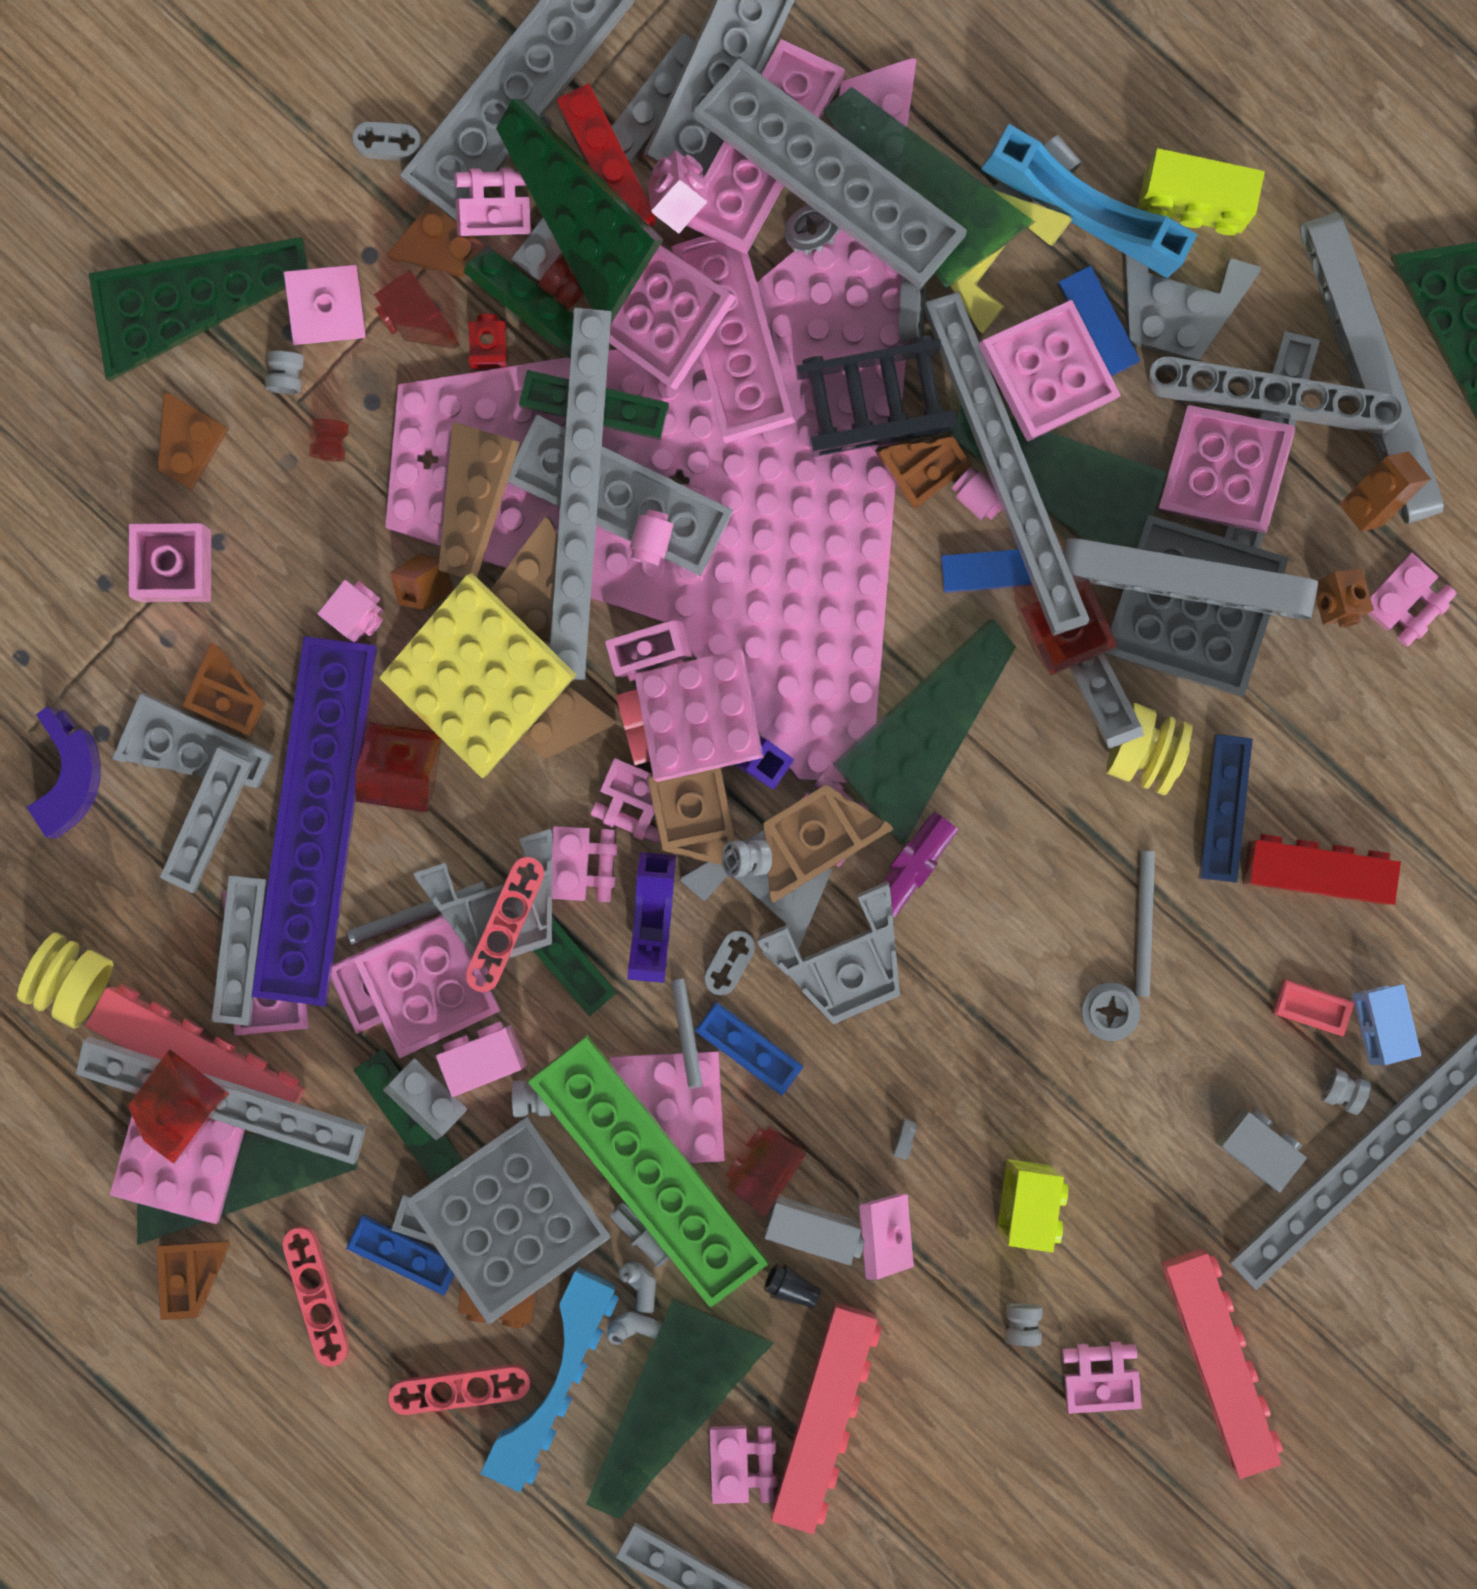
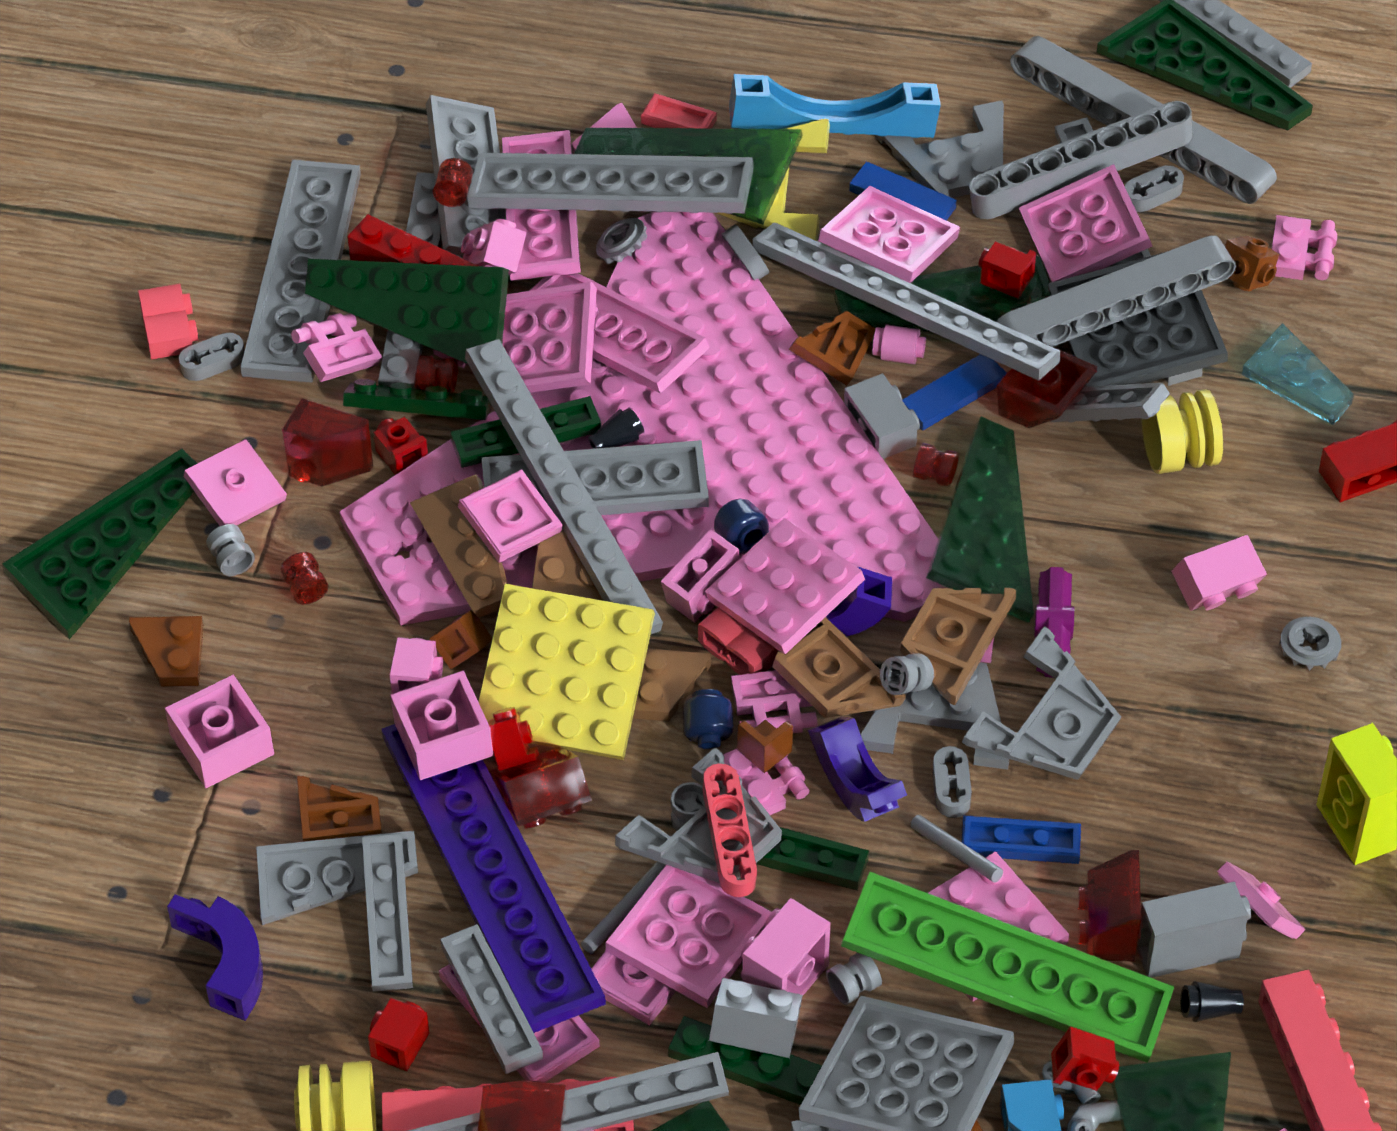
camera: 30 degrees left, 35 degrees down
dark orange wing [387,202,486,278] -> none
light grey axle [610,1202,670,1268] -> none
bright pink brick [629,510,674,567] -> none
black fence [796,336,957,458] -> none
light grey tile [892,1118,917,1160] -> none
light grey bar [1135,851,1155,997] -> none
neon yellow brick [1137,148,1265,235] -> none
dark blue plate [1198,734,1253,883] -> none
dark orange brick [1339,451,1431,532] -> none
none -> coral brick [138,284,199,360]
none -> red brick [368,998,430,1072]
none -> bright pink brick [390,671,493,780]
none -> clear red wheel [433,158,473,207]
none -> bright pink plate [458,469,563,563]
none -> red brick [488,707,539,771]
none -> black cone [588,407,644,449]
none -> coral tile [641,93,717,143]
none -> light grey wheel [671,782,705,831]
none -> dark blue head [683,689,734,749]
none -> dark blue head [714,498,769,554]
none -> dark orange panel [737,719,793,773]
none -> light grey brick [844,373,920,459]
none -> clear red wheel [913,443,959,487]
none -> red brick [978,241,1036,299]
none -> red brick [1051,1026,1119,1091]
none -> light grey beam [1125,165,1184,212]
none -> bright pink brick [1171,535,1267,611]
none -> clear light blue wing [1242,323,1354,425]

